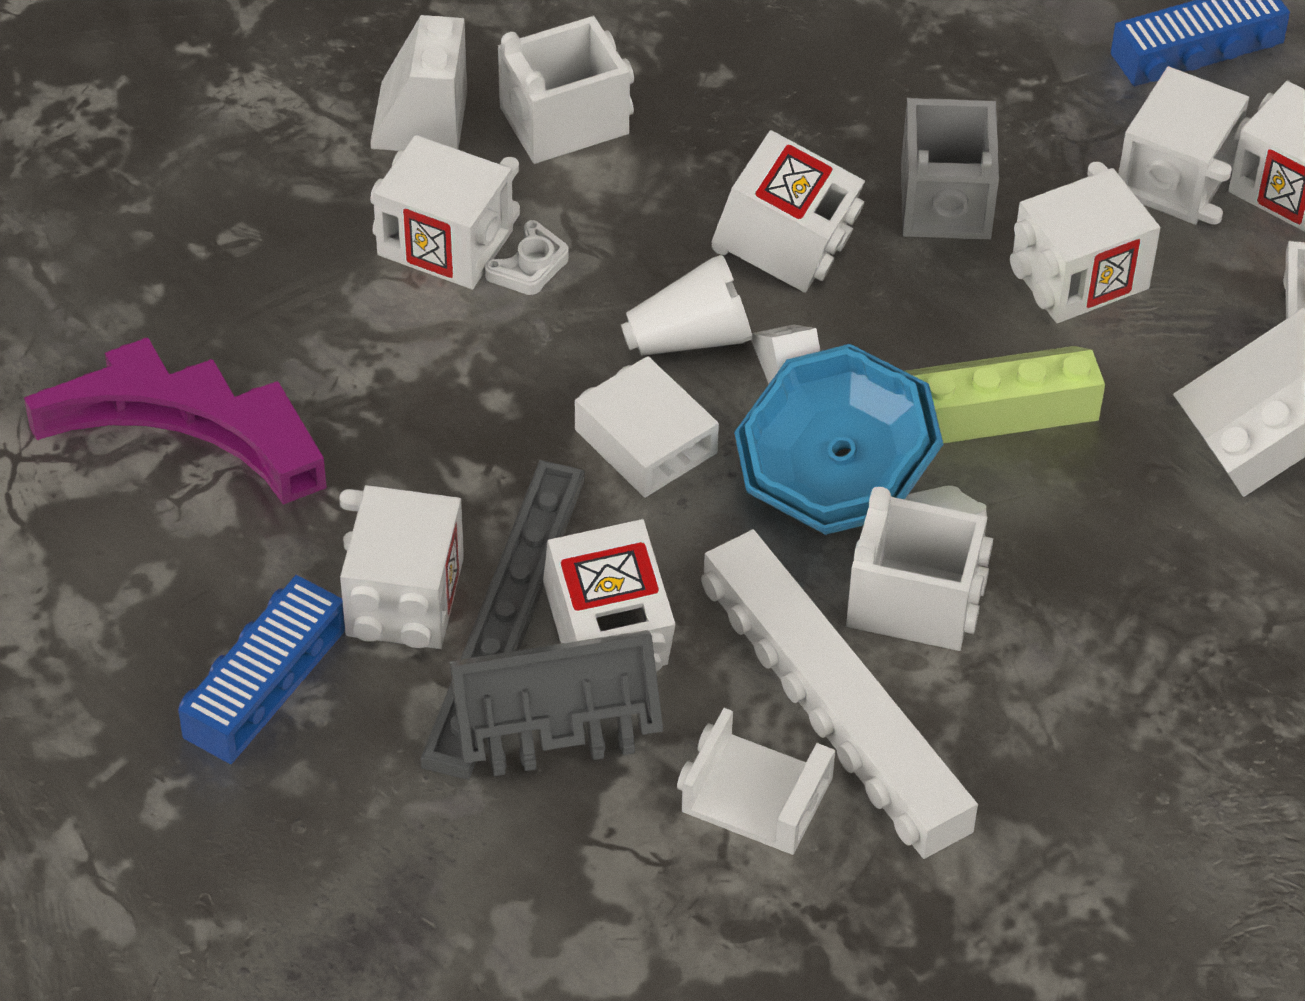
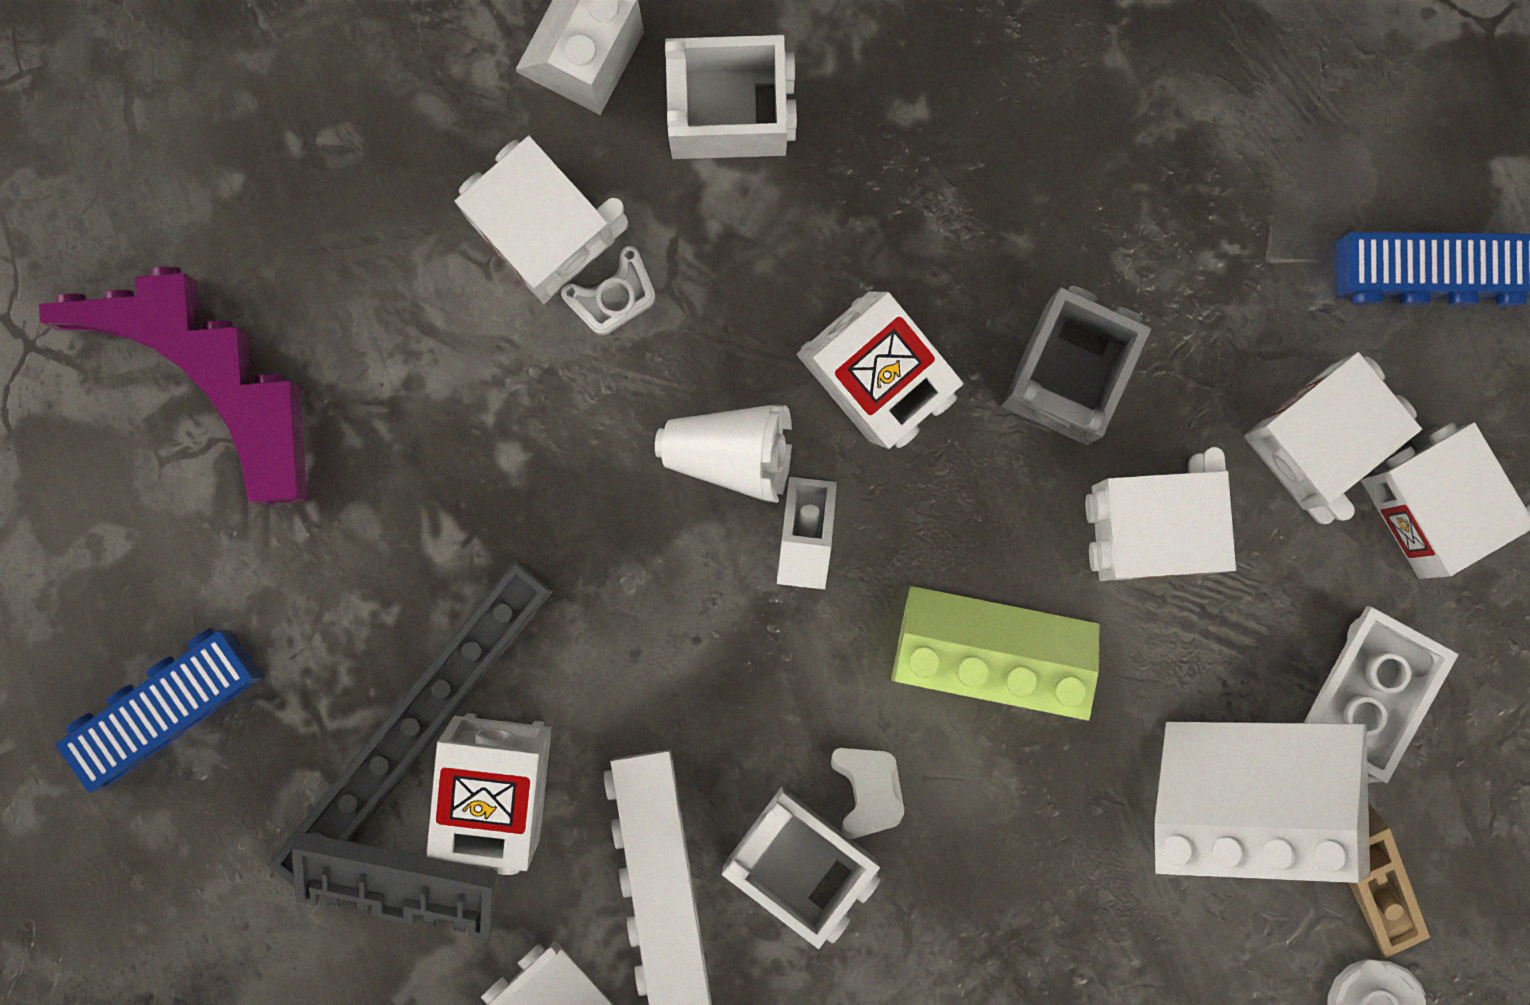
camera: 20 degrees right, 35 degrees up
white container [339,485,464,649] -> none
white brick [575,356,719,498] -> none
dark azure rock [734,344,943,535] -> none

